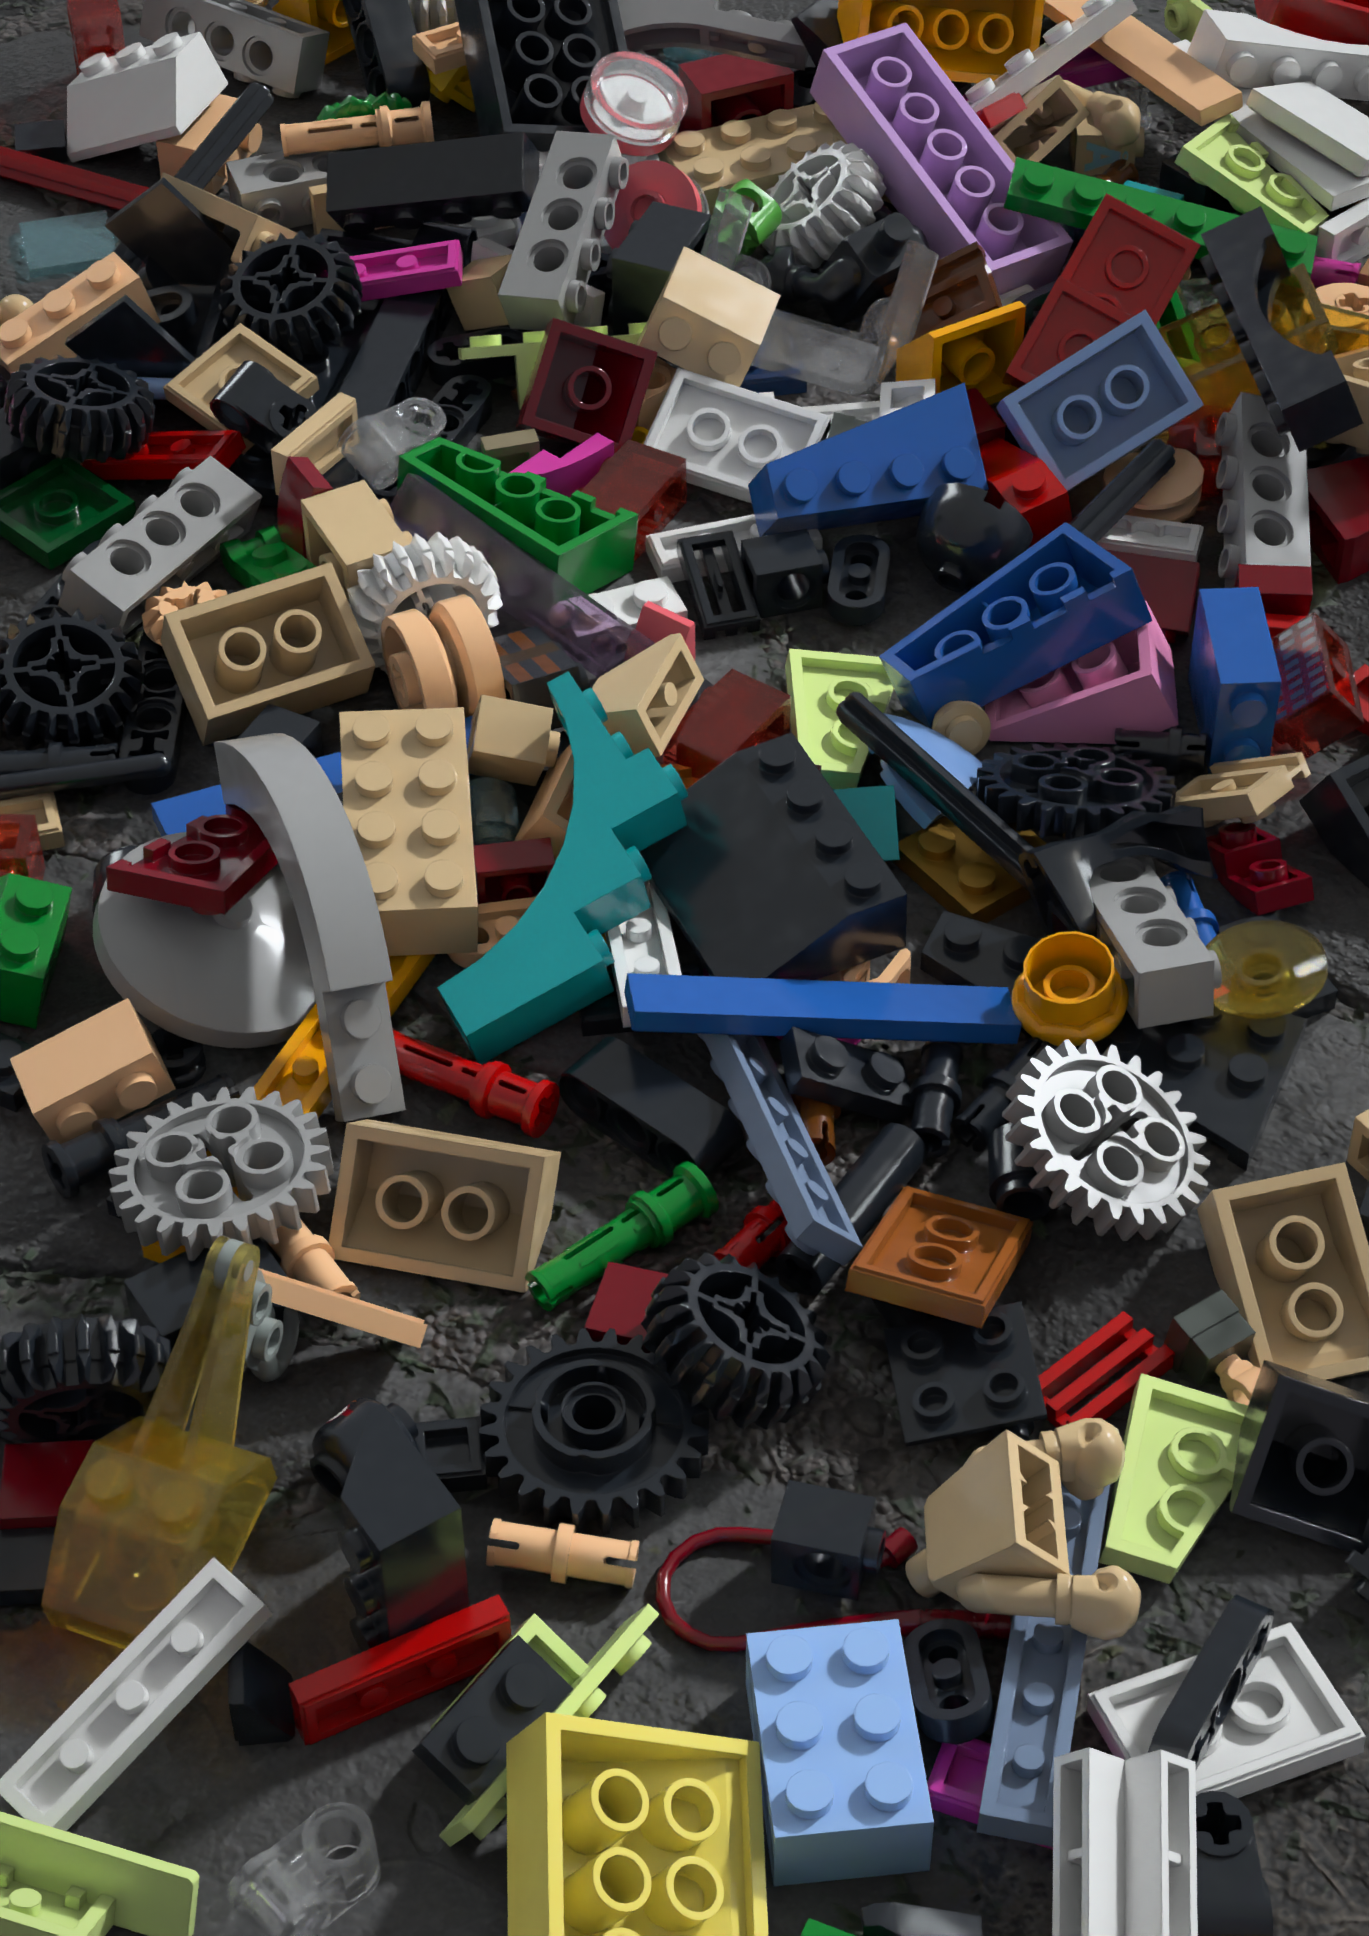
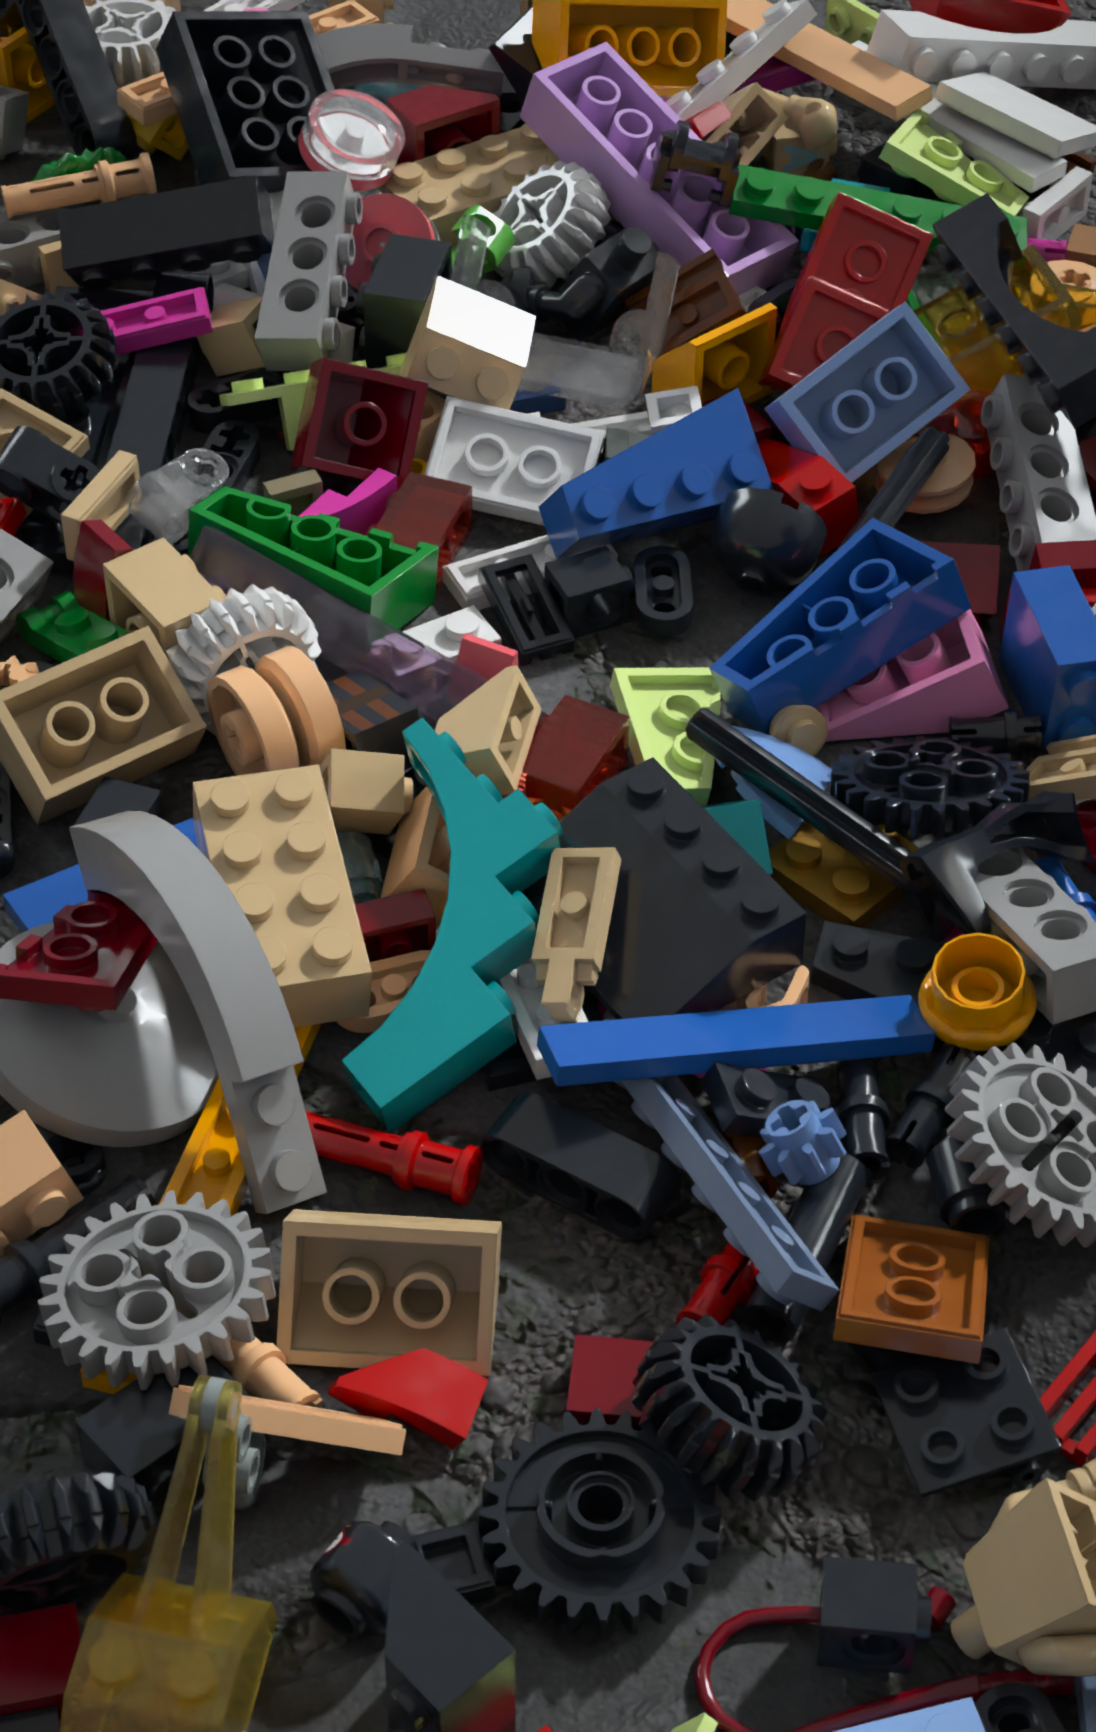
camera: 10 degrees left, 0 degrees up
light nougat pin [486,1518,640,1589] -> none
green pin [525,1161,719,1311] -> none
white plate [1097,515,1204,562] -> none
none -> red slope [327,1348,489,1449]
none -> tan hinge [531,847,622,1022]
none -> black piece [650,120,742,208]
none -> medium blue gear [758,1100,847,1185]

